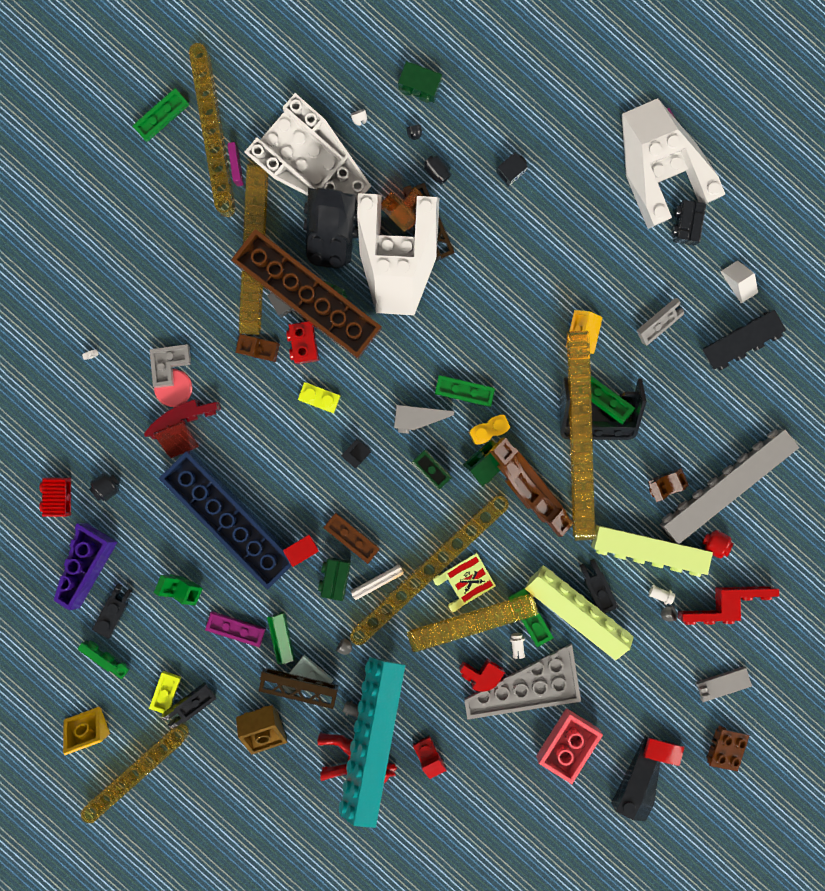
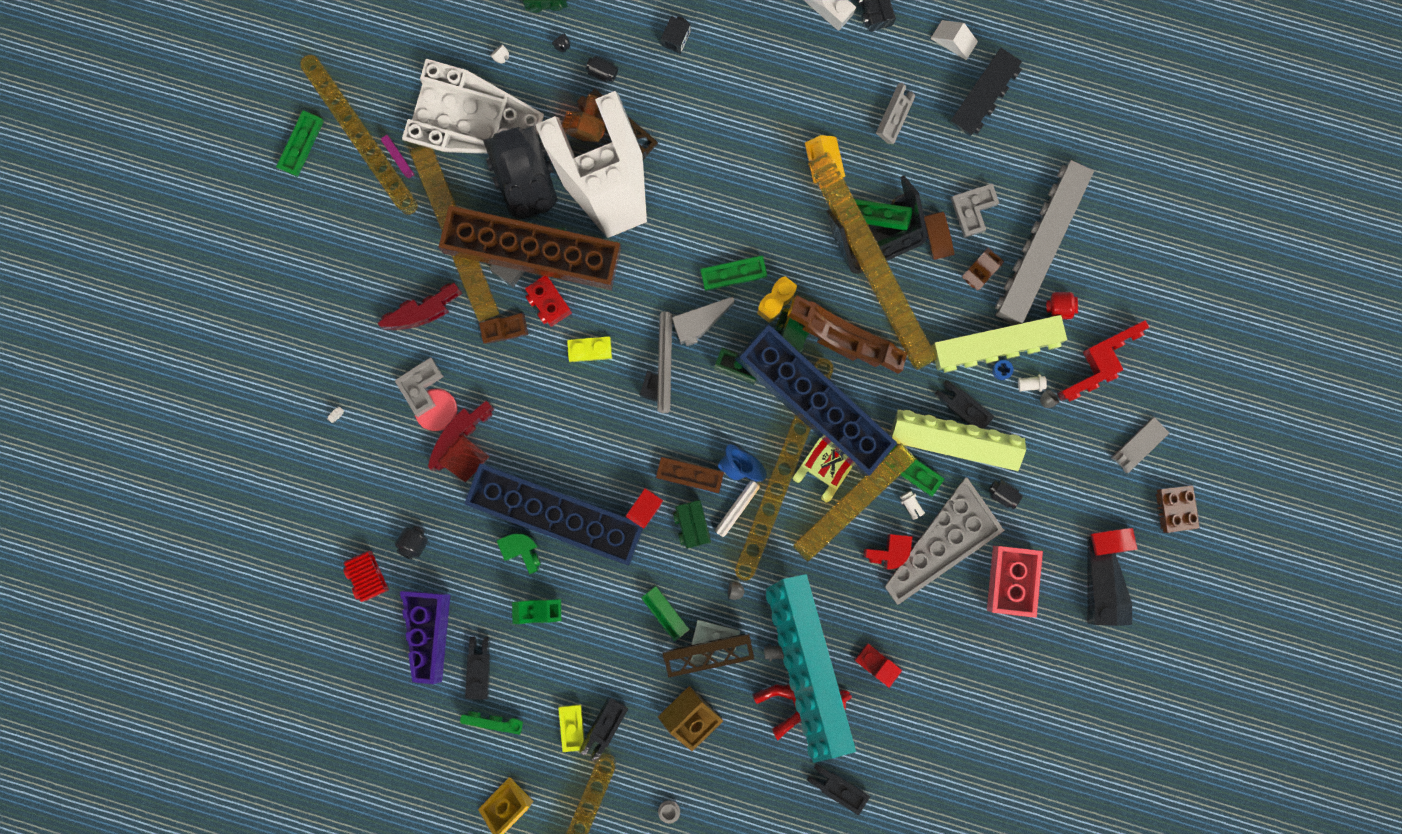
camera: 25 degrees left, 5 degrees down
magenta tile [205,611,266,648] -> none
none -> dark red slope [378,283,463,330]
none -> green brick [497,534,541,574]
none -> light grey axle [657,312,672,414]
none -> light grey plate [658,800,680,824]
none -> blue piece [718,444,767,482]
none -> dark blue brick [735,324,897,476]
none -> black hinge [807,764,870,815]
none -> reddish brown slope [924,211,955,260]
none -> light grey plate [951,183,999,238]
none -> black brick [988,479,1023,509]
none -> blue bush [992,360,1014,380]

